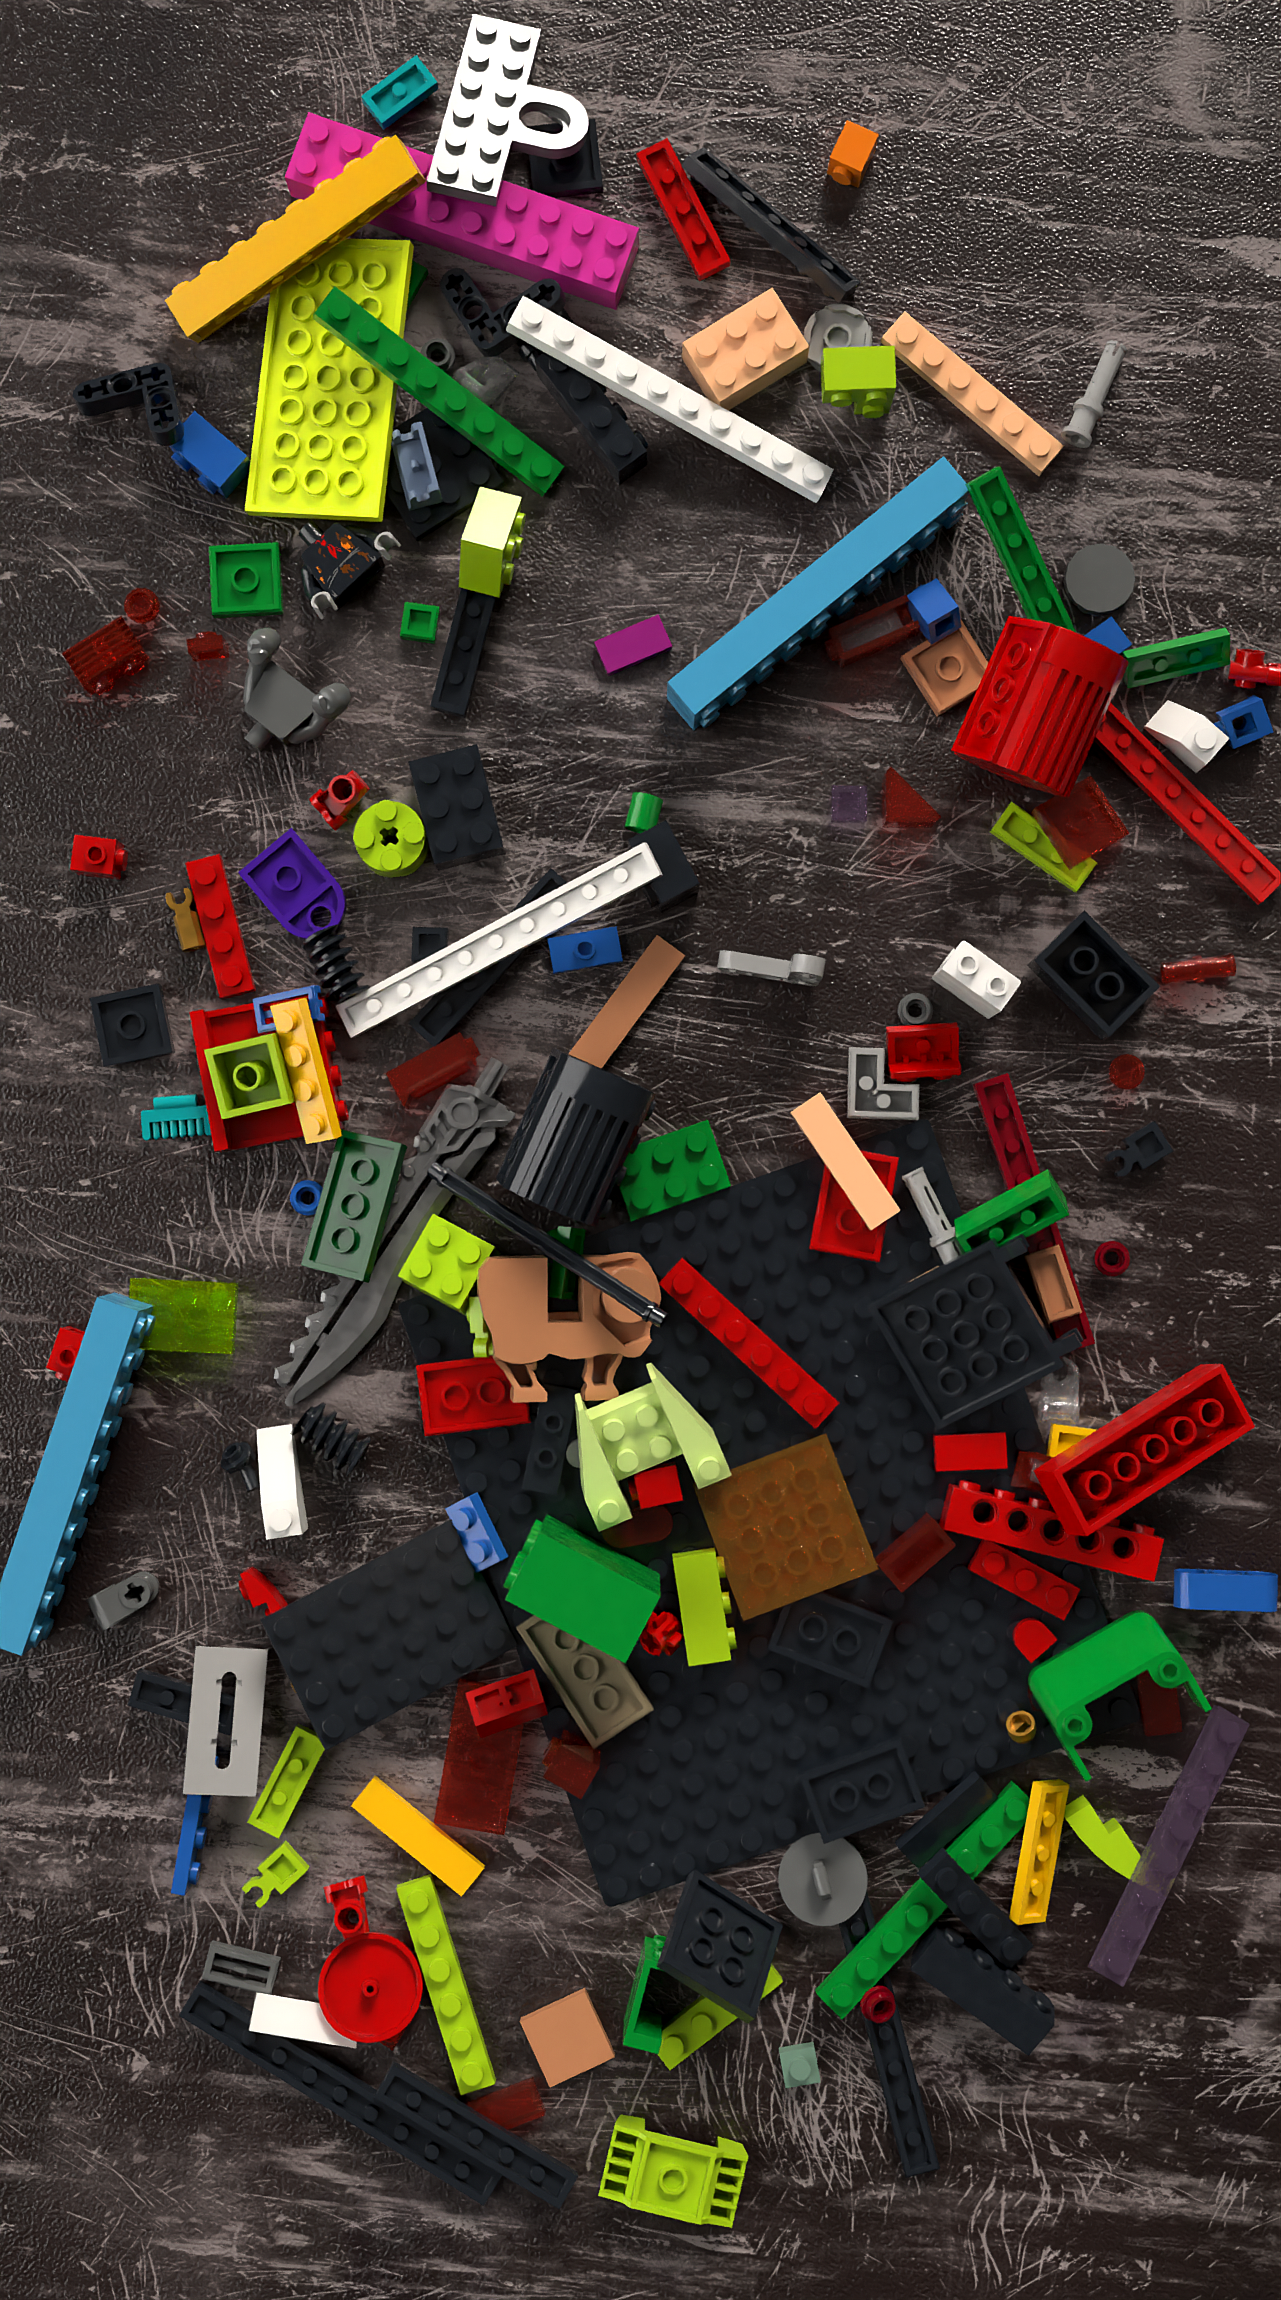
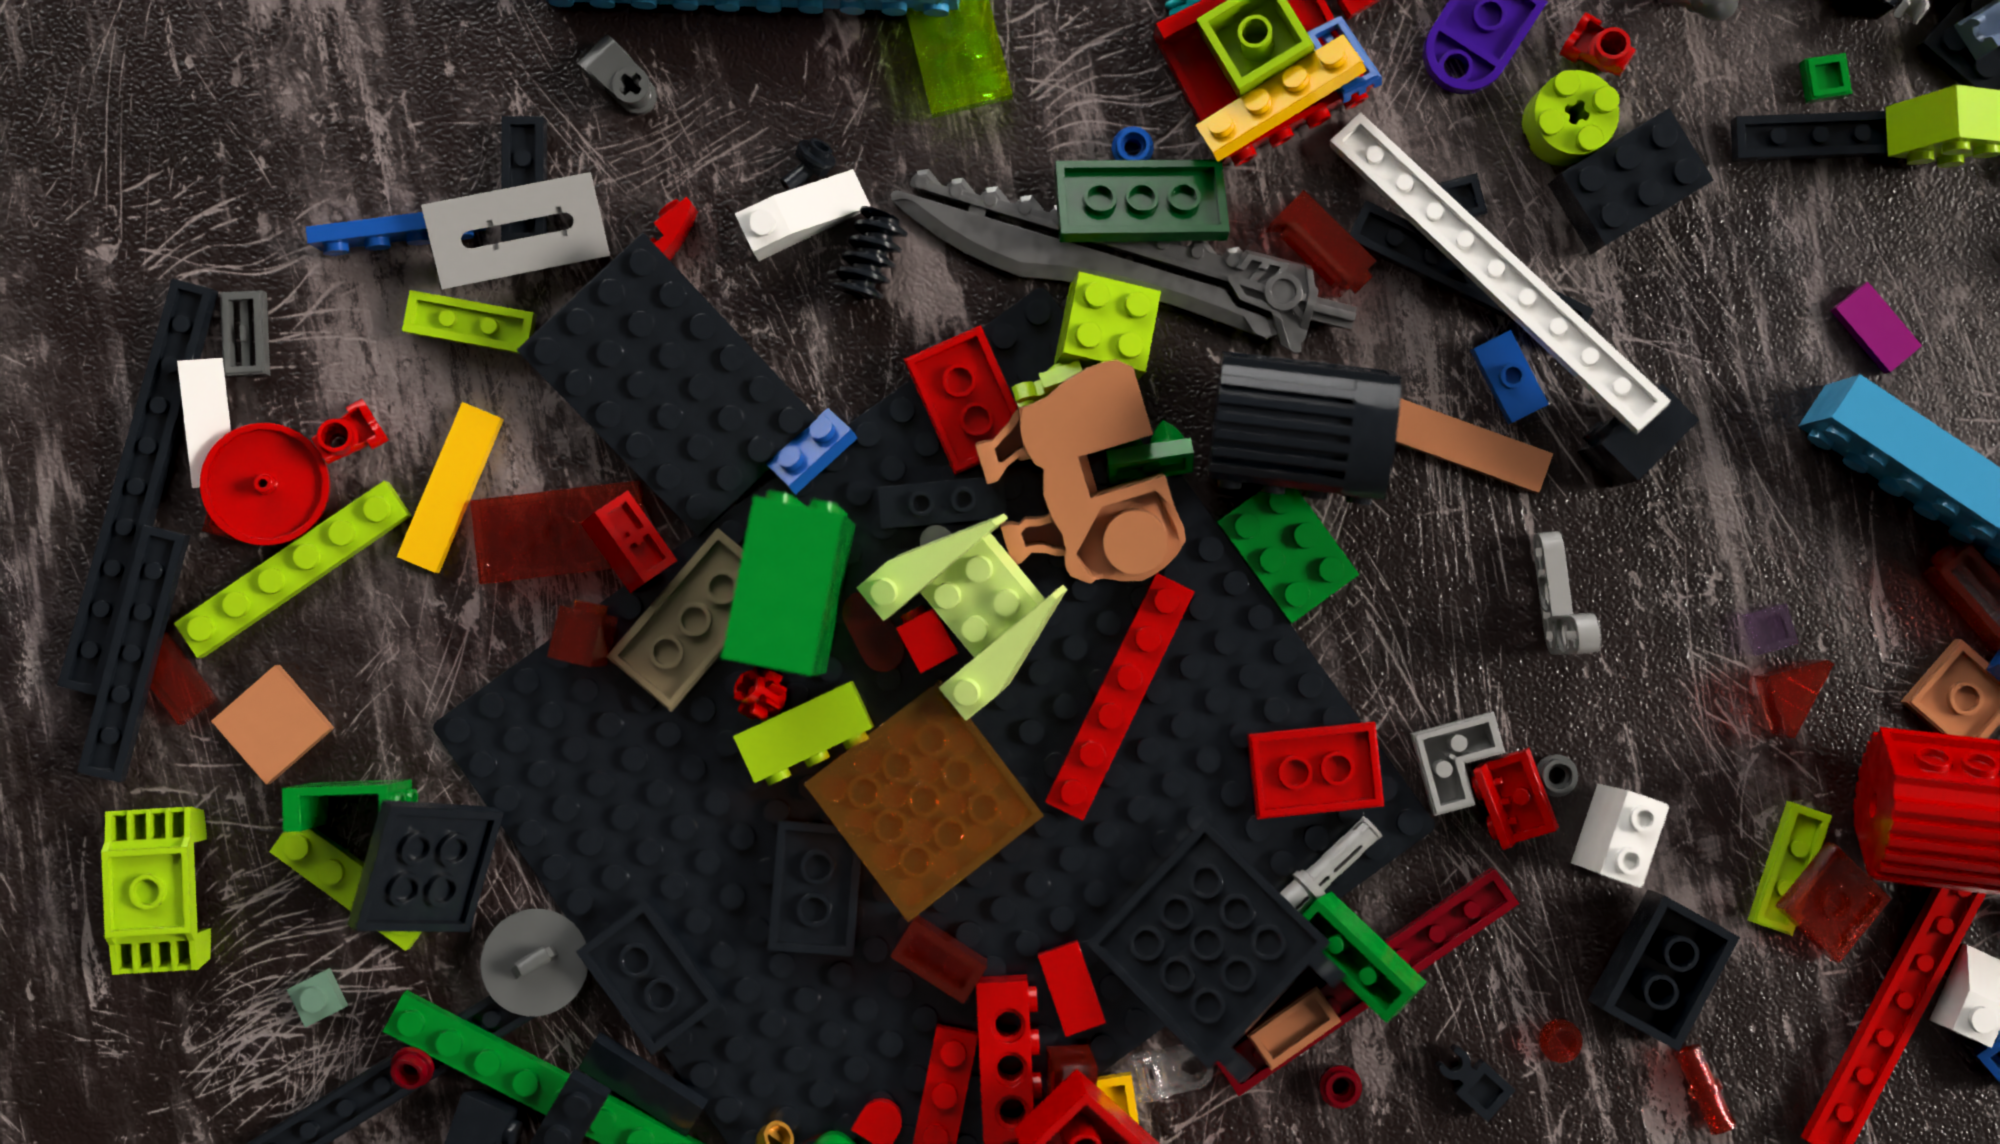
camera: 65 degrees right, 0 degrees up
lime plate [242,1840,310,1908] -> none
black piece [301,924,370,1004] -> none
black piece [427,1162,669,1328] -> none
green beam [625,792,663,834] -> none
light nougat tile [790,1092,901,1230] -> none

